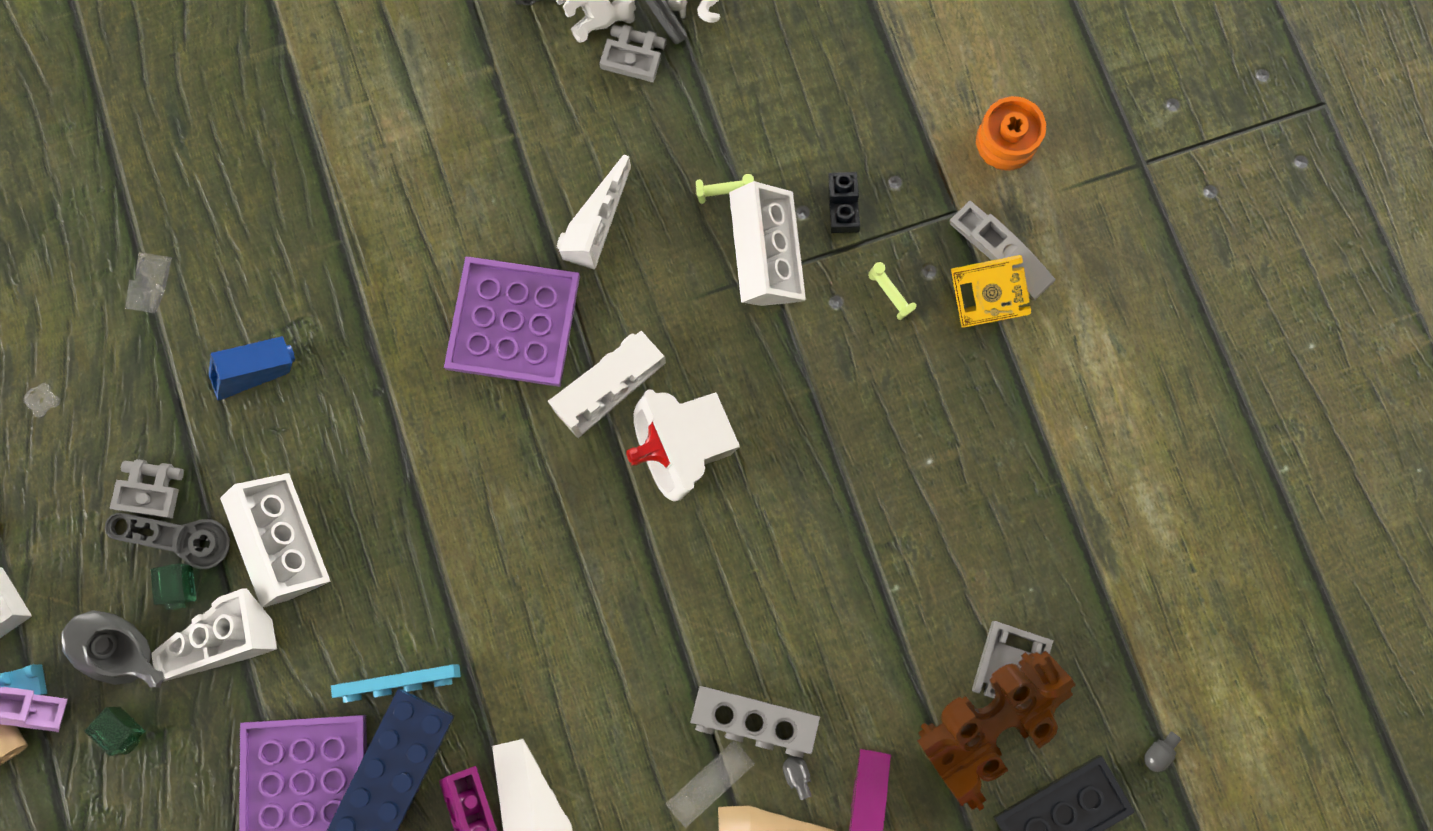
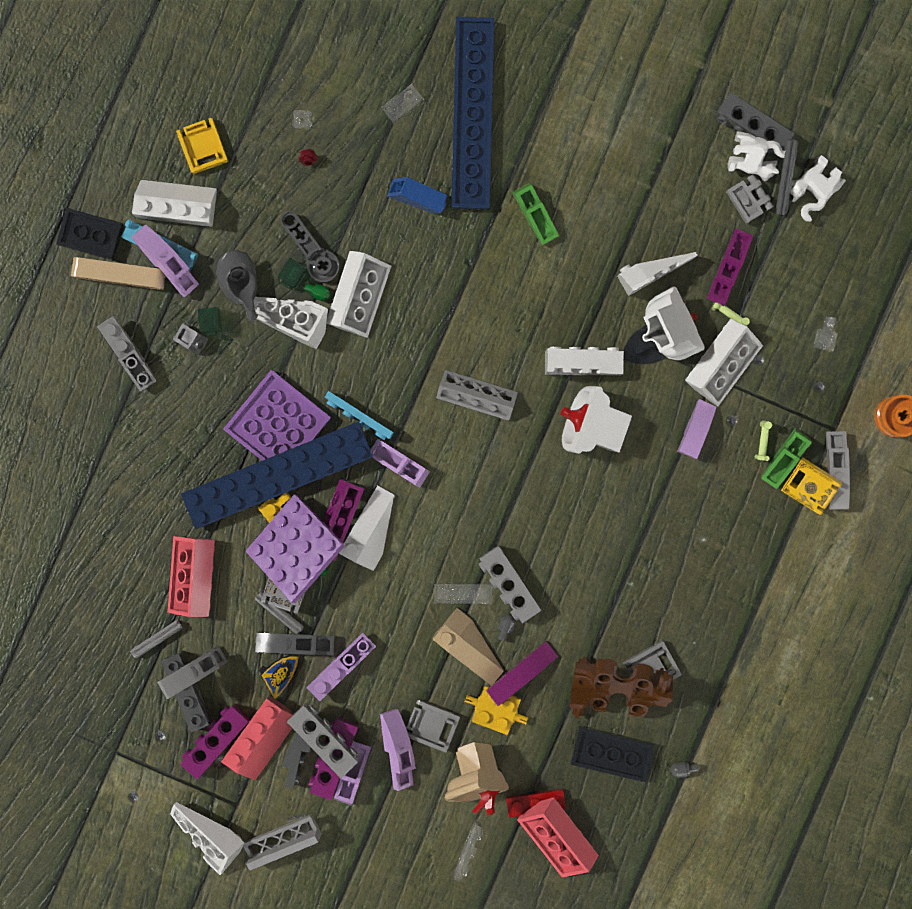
camera: 35 degrees right, 10 degrees up
light grey plate [110,459,184,519] -> none
medium lavender plate [444,256,580,387] -> none
black slope [828,172,860,233] -> none
none -> flat silver bracket [173,323,208,355]
none -> dark red plate [298,149,318,166]
none -> green cylinder [304,283,331,301]
none -> lavender slope [371,439,430,488]
none -> light grey fence [436,370,518,420]
none -> dark blue plate [451,17,494,209]
none -> bright green slope [512,183,559,245]
none -> black shield [623,325,667,364]
none -> white piece [642,287,704,360]
none -> lavender slope [677,399,716,459]
none -> magenta slope [707,228,753,306]
none -> bright green slope [761,428,812,489]
none -> clear plate [813,317,838,352]

